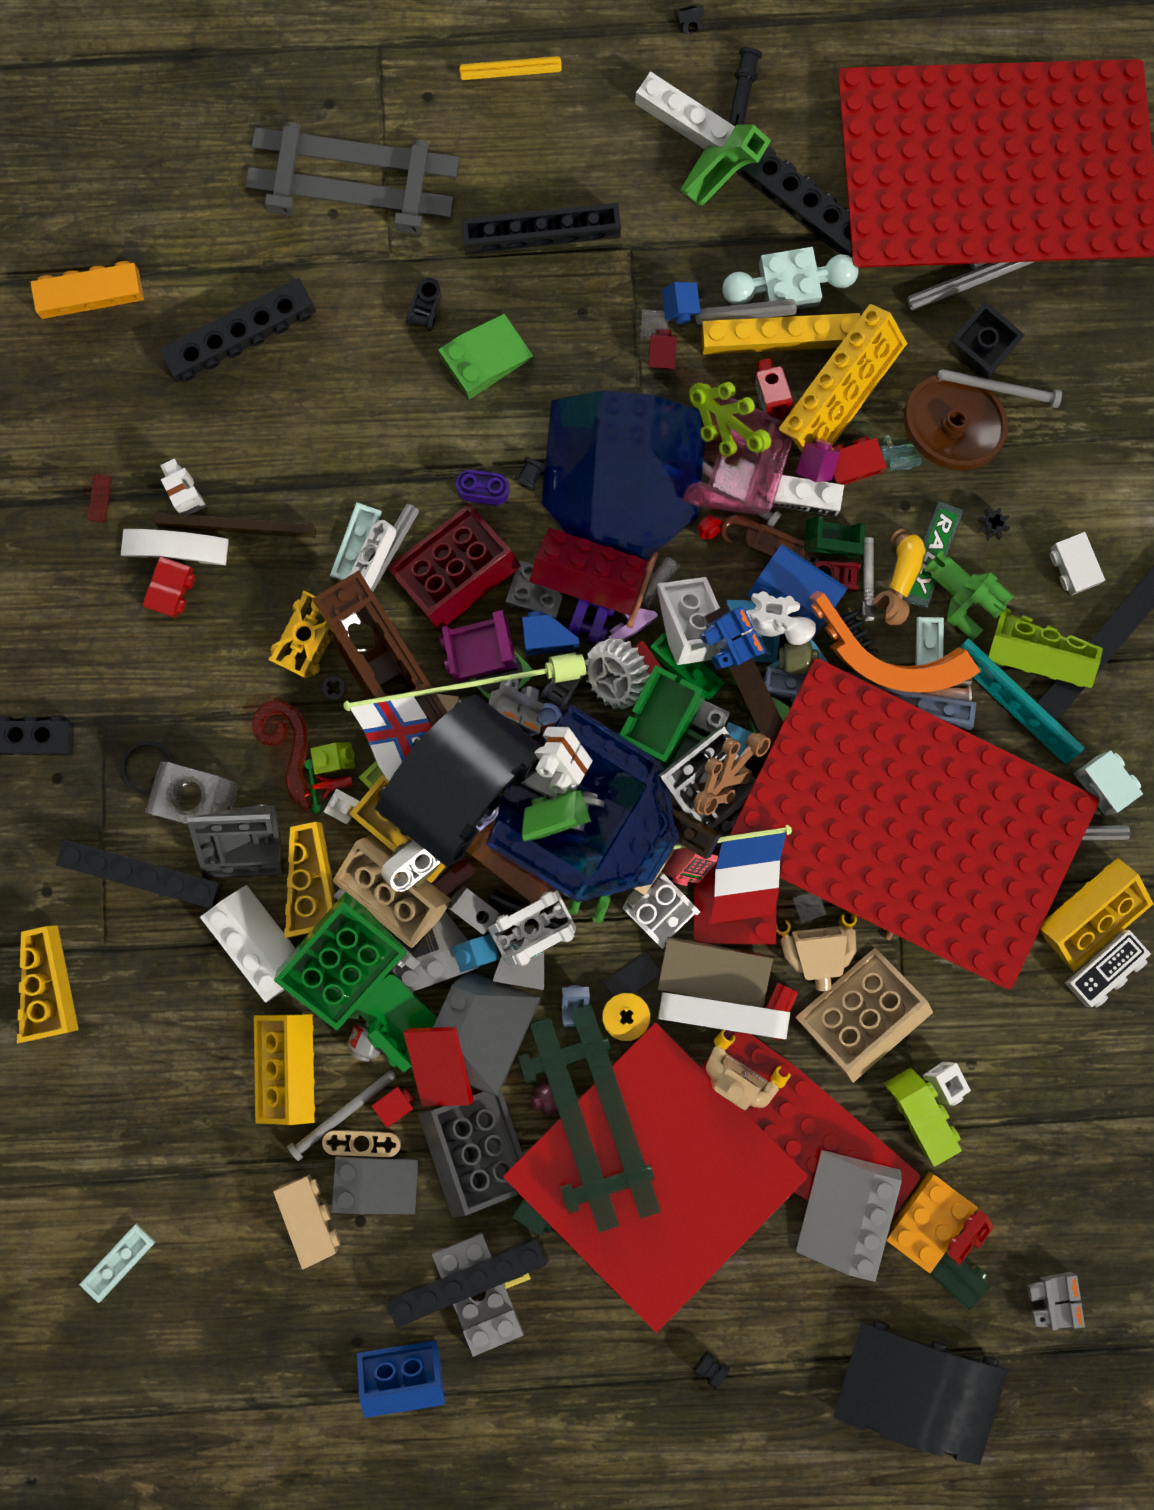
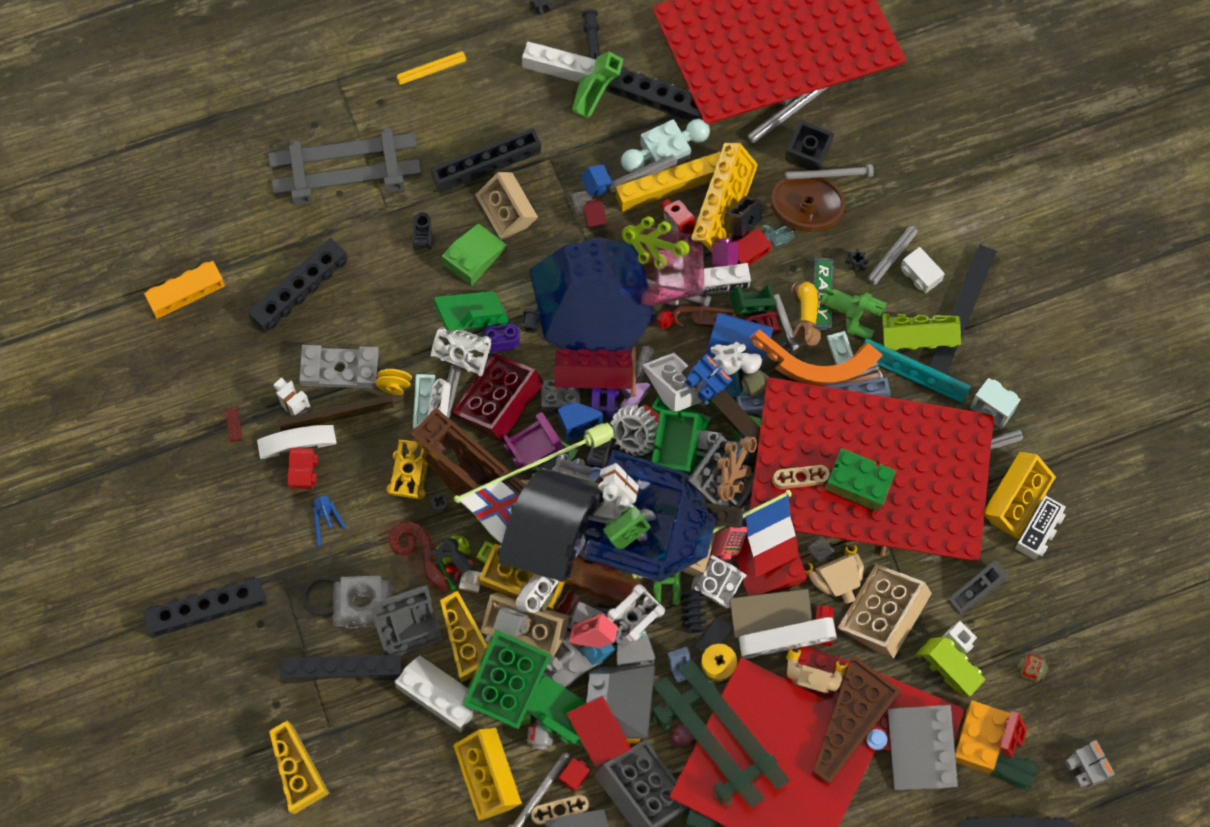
camera: 15 degrees left, 15 degrees down
none -> light grey piece [299,345,379,388]
none -> blue plant [313,496,346,547]
none -> yellow piece [376,369,412,395]
none -> black bar [427,538,473,575]
none -> white piece [430,327,491,376]
none -> green bracket [433,291,509,331]
none -> tan slope [475,172,538,240]
none -> light grey brick [494,607,528,637]
none -> coral slope [569,613,618,648]
none -> black piece [681,590,707,634]
none -> black brick [725,196,762,237]
none -> tan beam [772,465,829,489]
none -> reddish brown wing [813,654,901,785]
none -> green piece [824,448,896,512]
none -> light blue plate [866,729,887,750]
none -> light grey axle [868,226,917,285]
none -> dark grey slope [948,561,1011,614]
none -> olive head [1017,654,1048,682]

